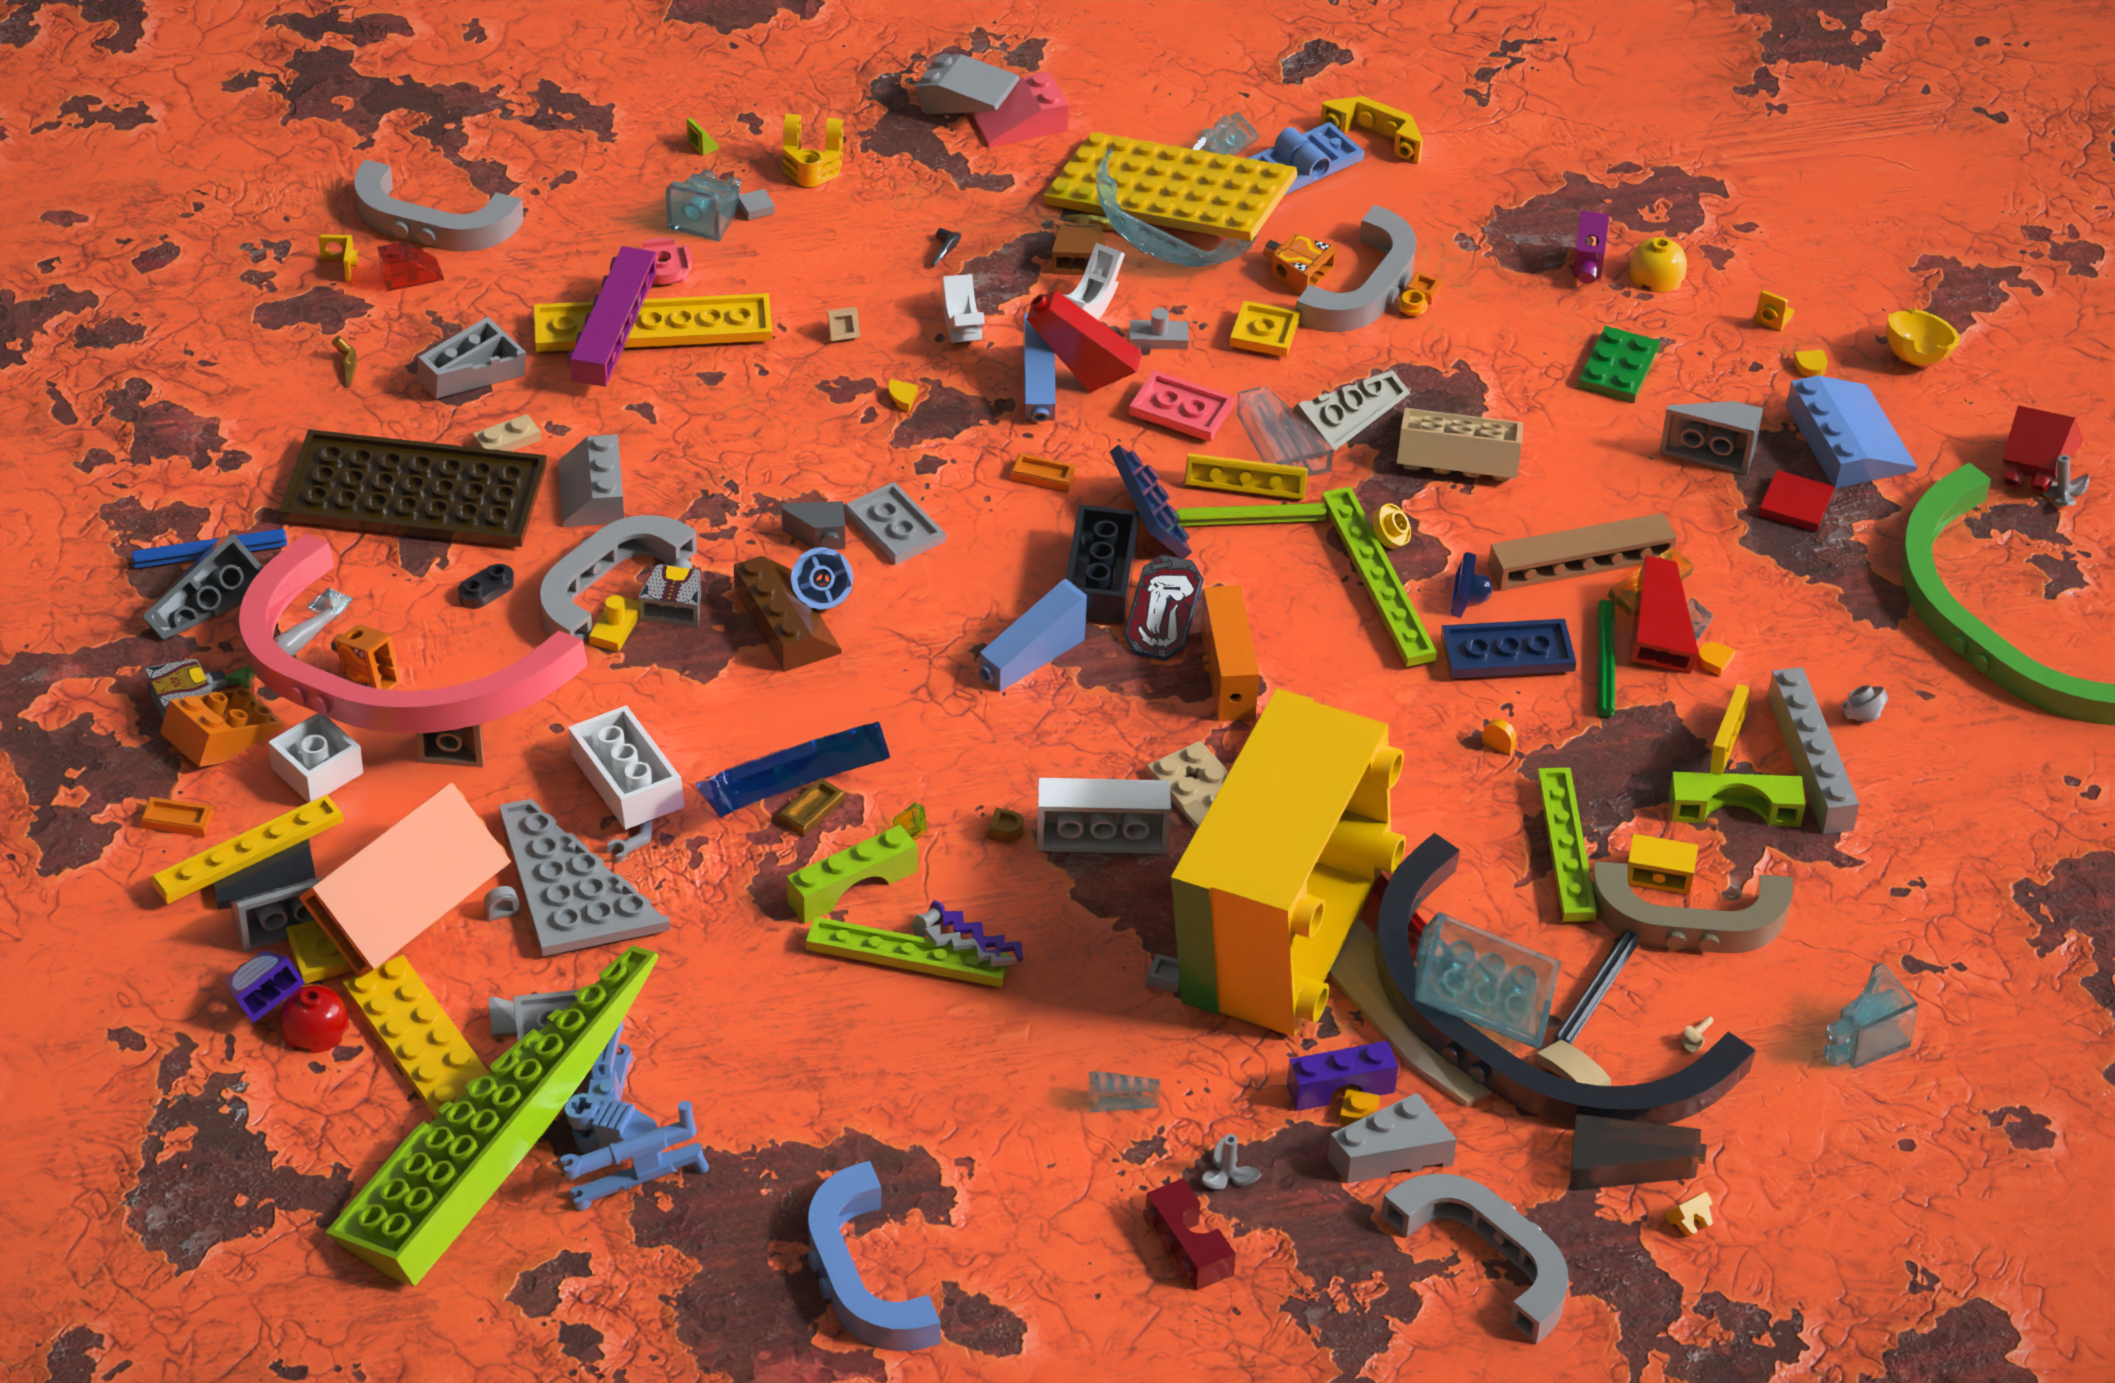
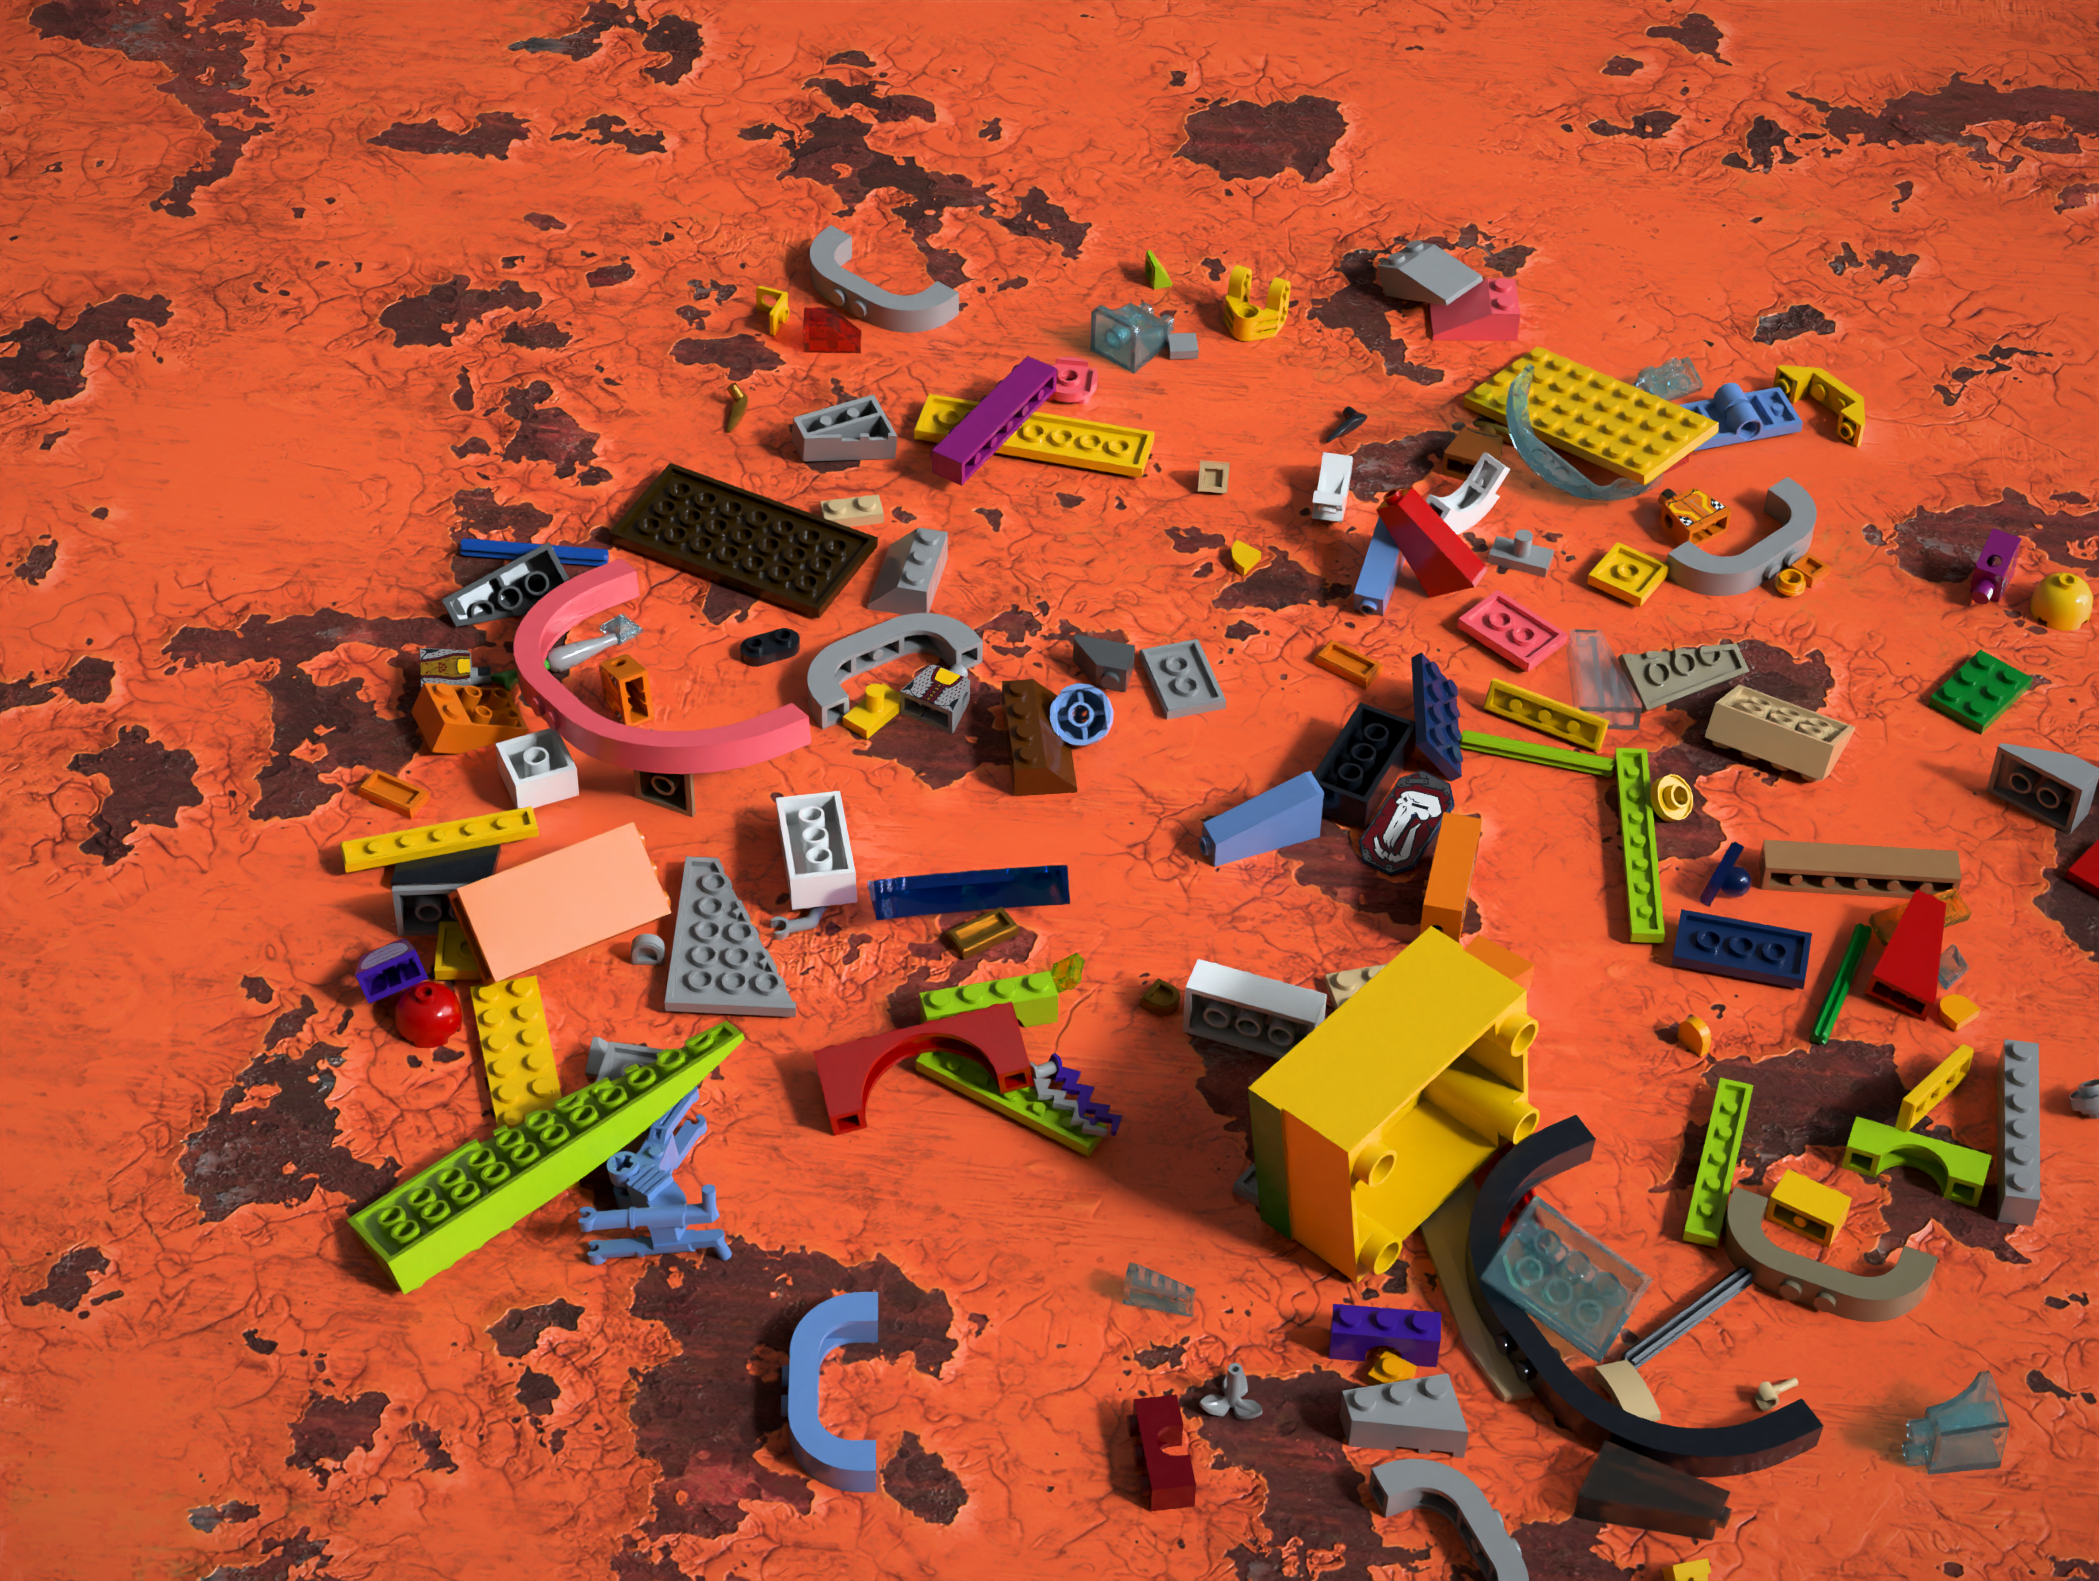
camera: 20 degrees right, 0 degrees up
none -> red arch [813,1001,1034,1136]

